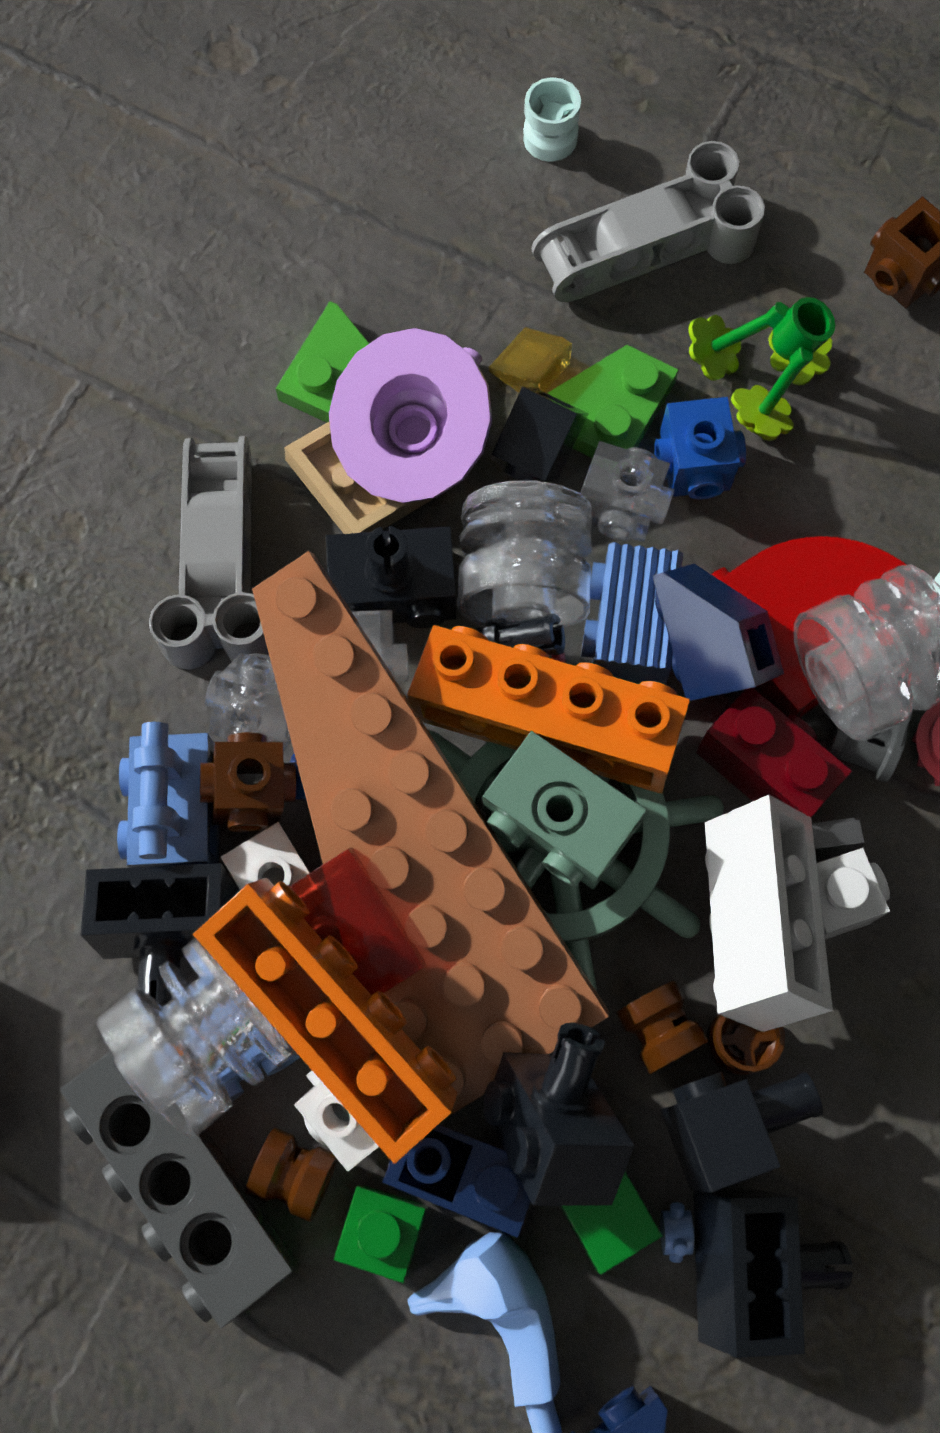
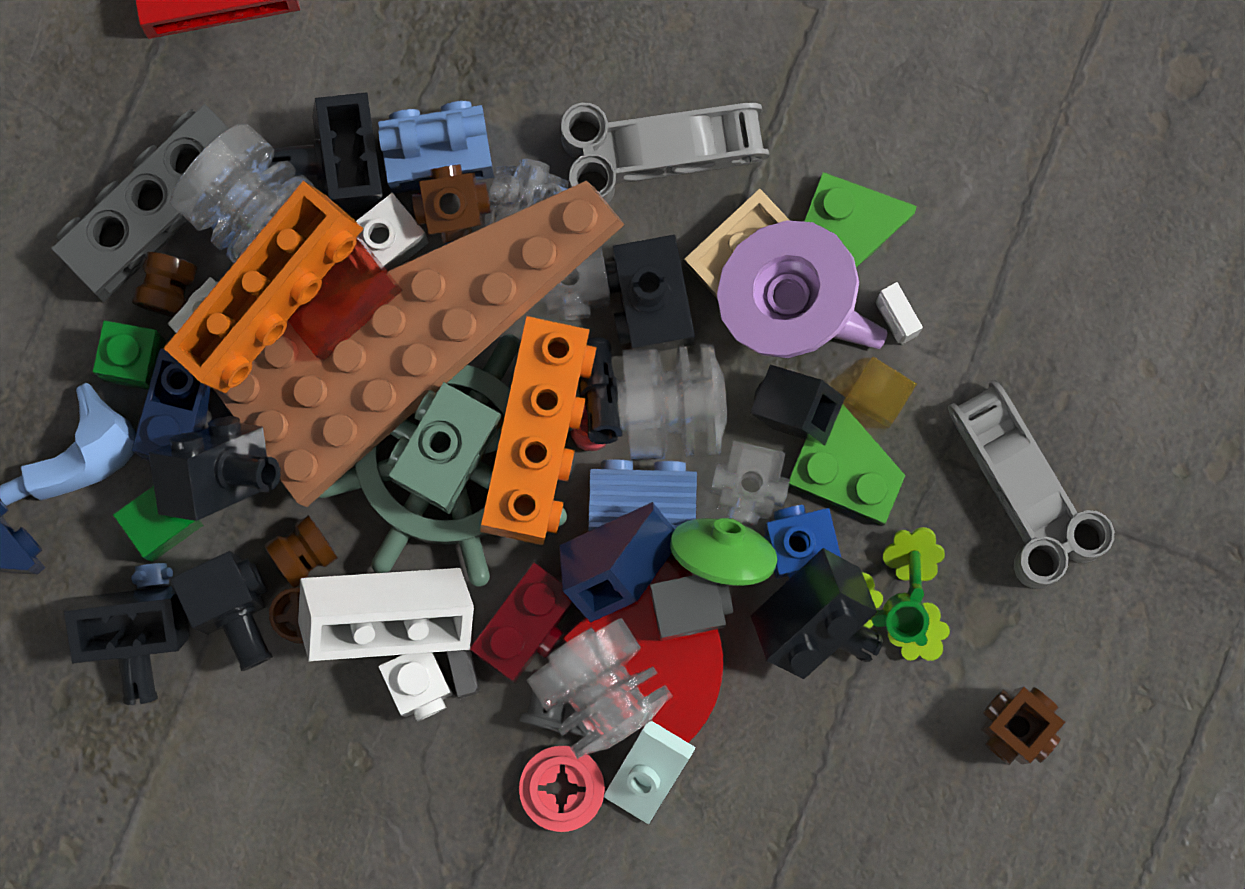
camera: 80 degrees right, 10 degrees up
light aqua wheel [523,77,581,162] -> none
none -> dark grey brick [650,575,733,641]
none -> bright green dish [670,518,777,586]
none -> black brick [751,548,883,679]
none -> white tile [876,282,923,345]

